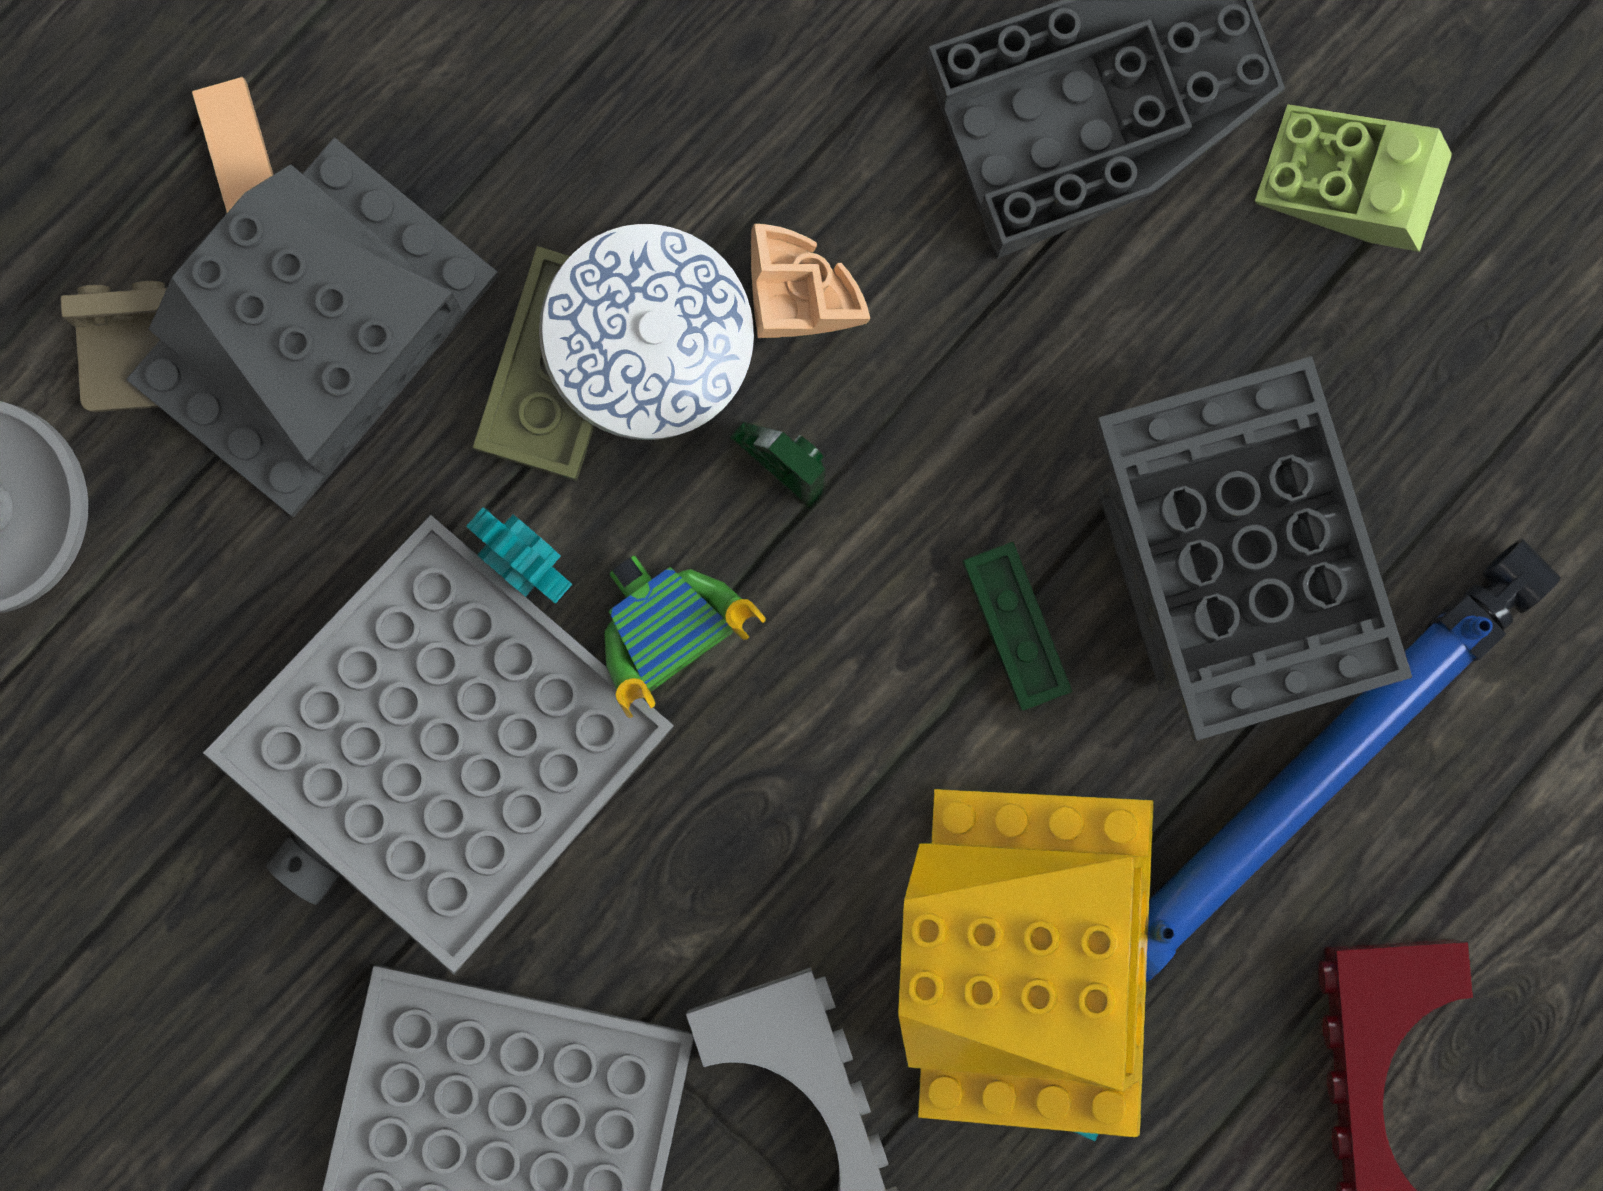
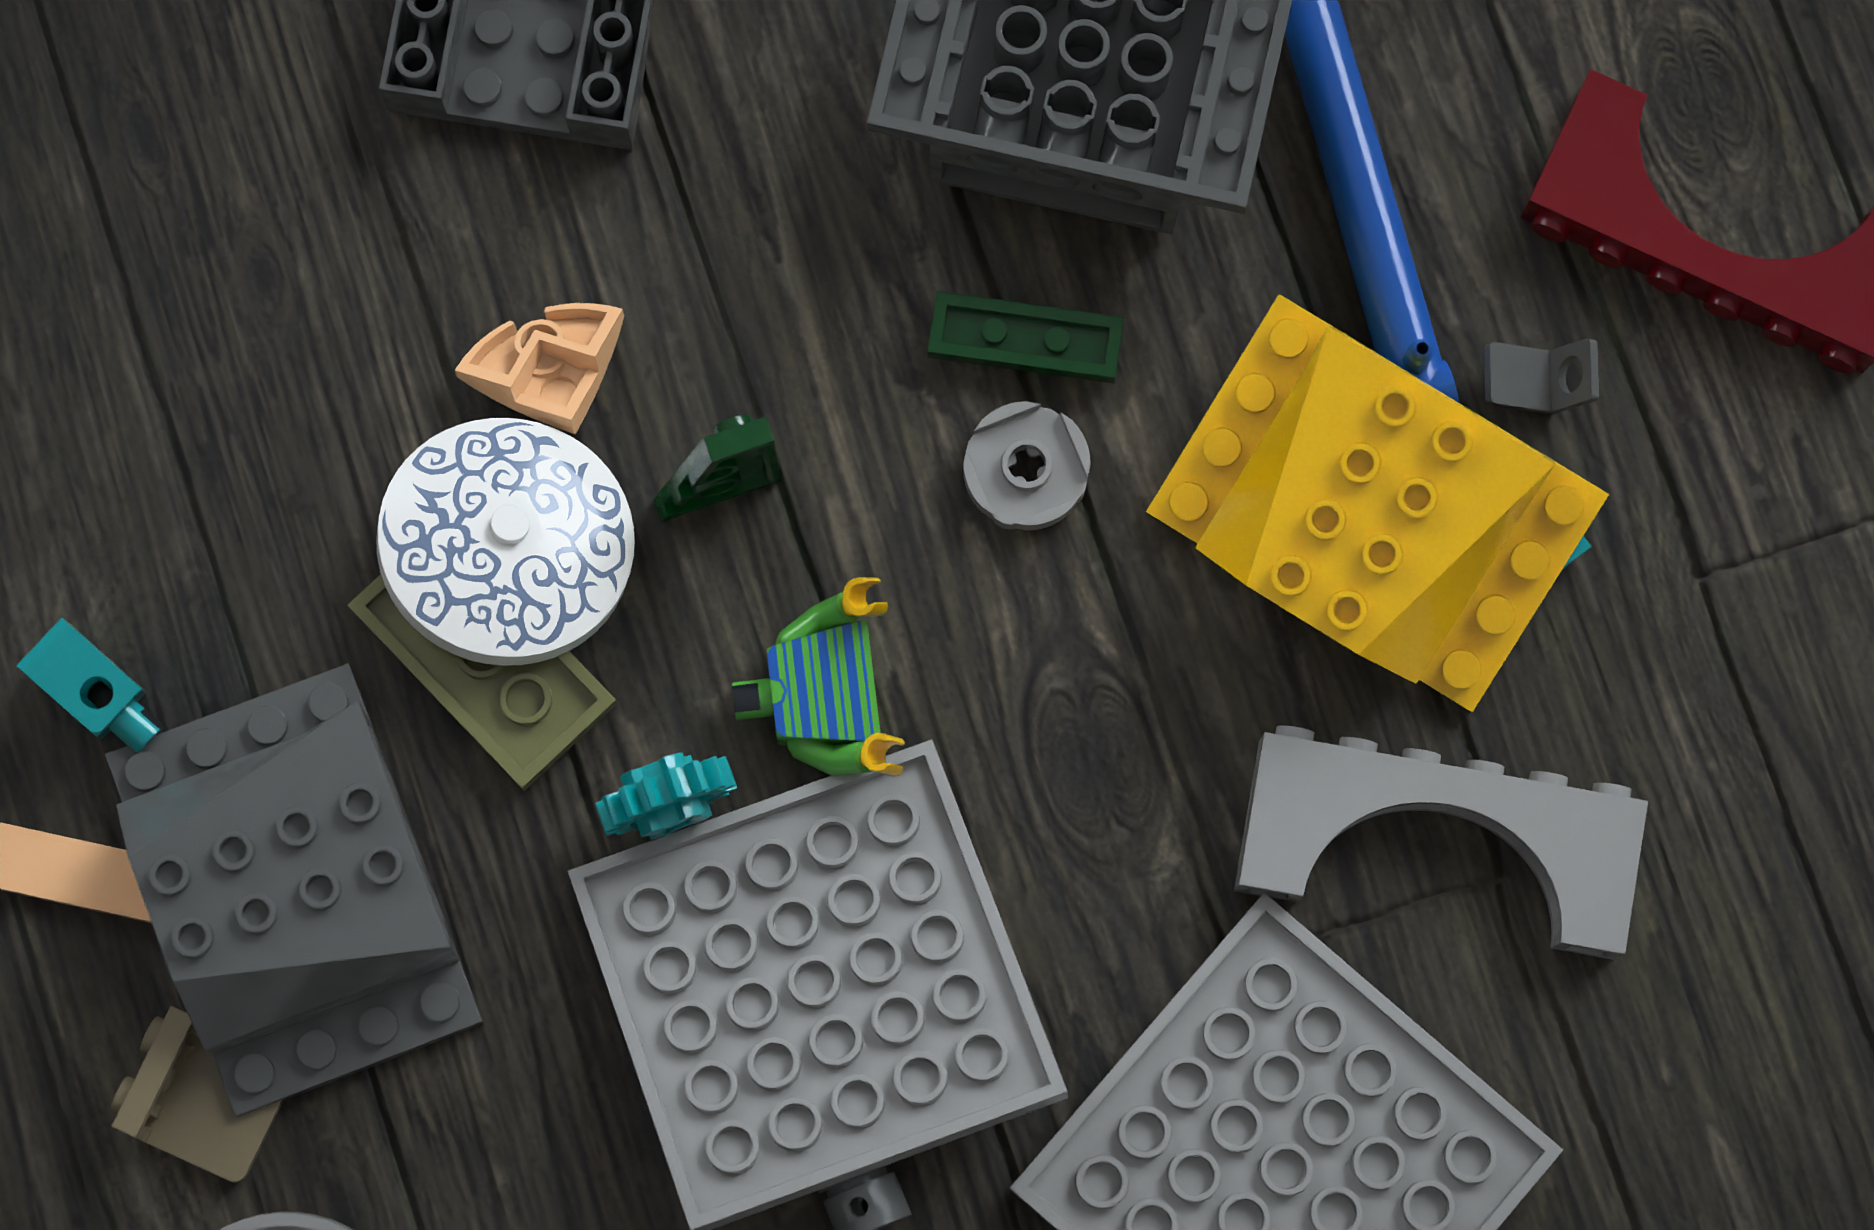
camera: 60 degrees left, 5 degrees down
none -> teal torso [17,618,164,753]
none -> light grey plate [963,401,1091,531]
none -> dark grey bracket [1484,338,1599,414]

